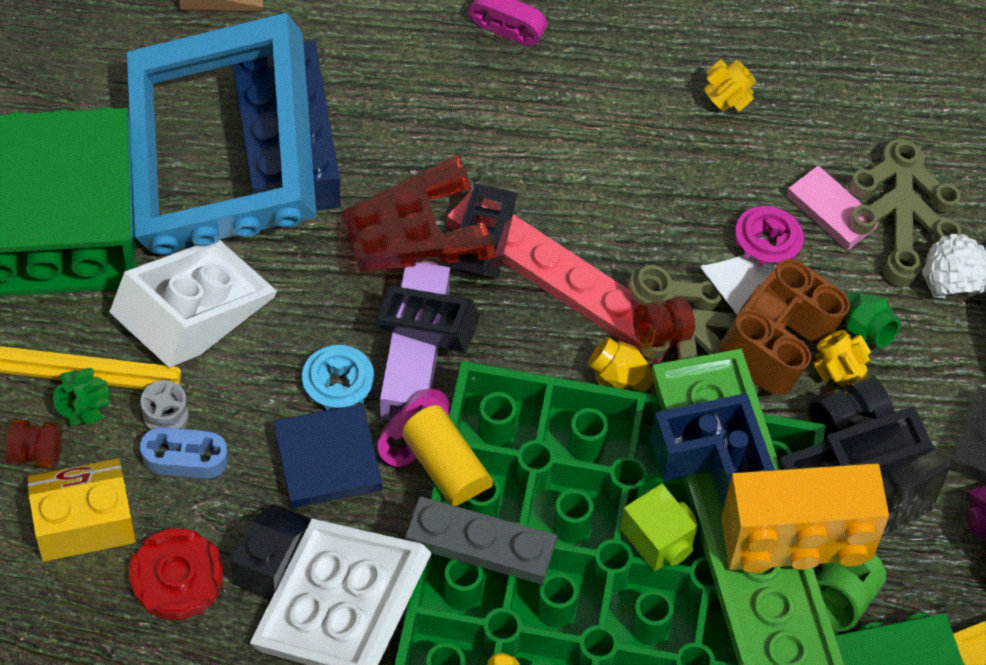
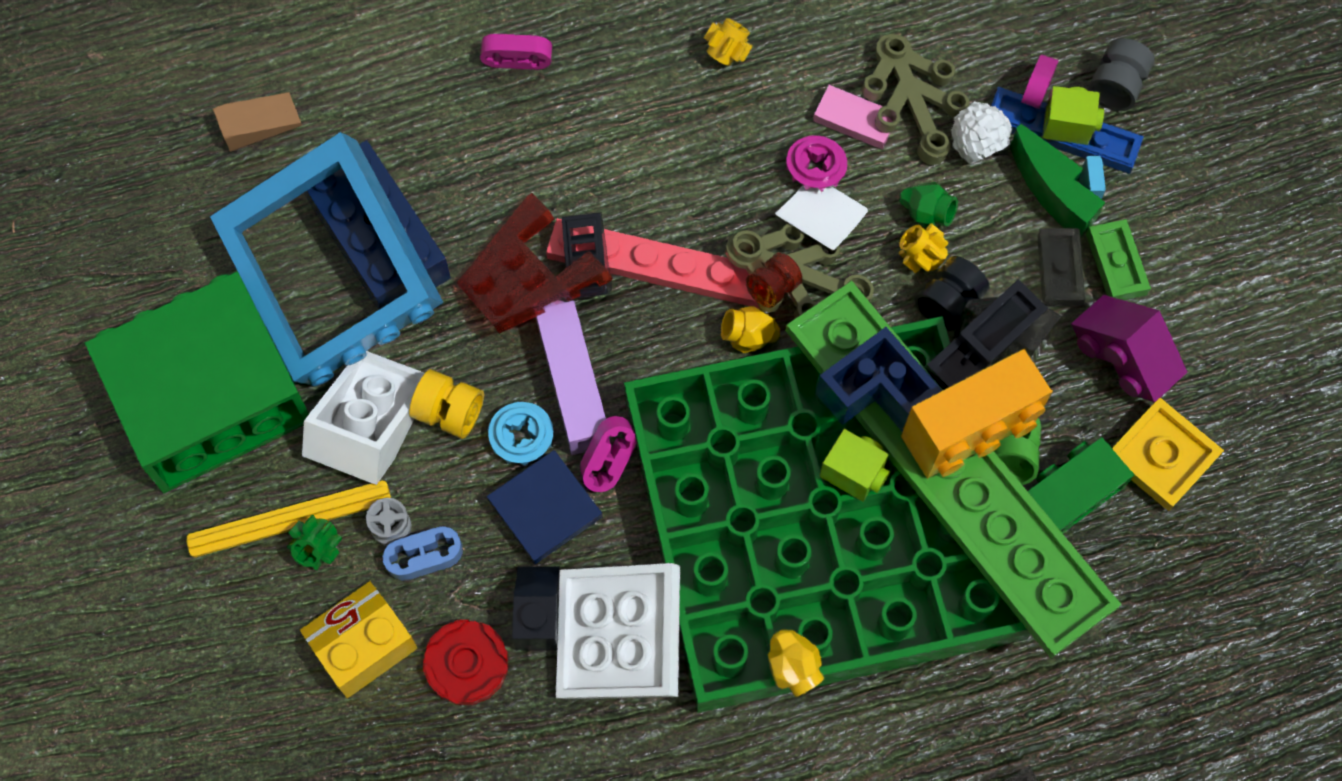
camera: 20 degrees left, 10 degrees up
clear red wheel [5,418,62,469] -> none
black slope [374,285,479,353] -> none
yellow brick [403,405,493,506] -> none
dark grey plate [405,496,558,585] -> none
dark orange beam [719,259,850,395] -> none
none -> yellow wheel [409,369,484,439]

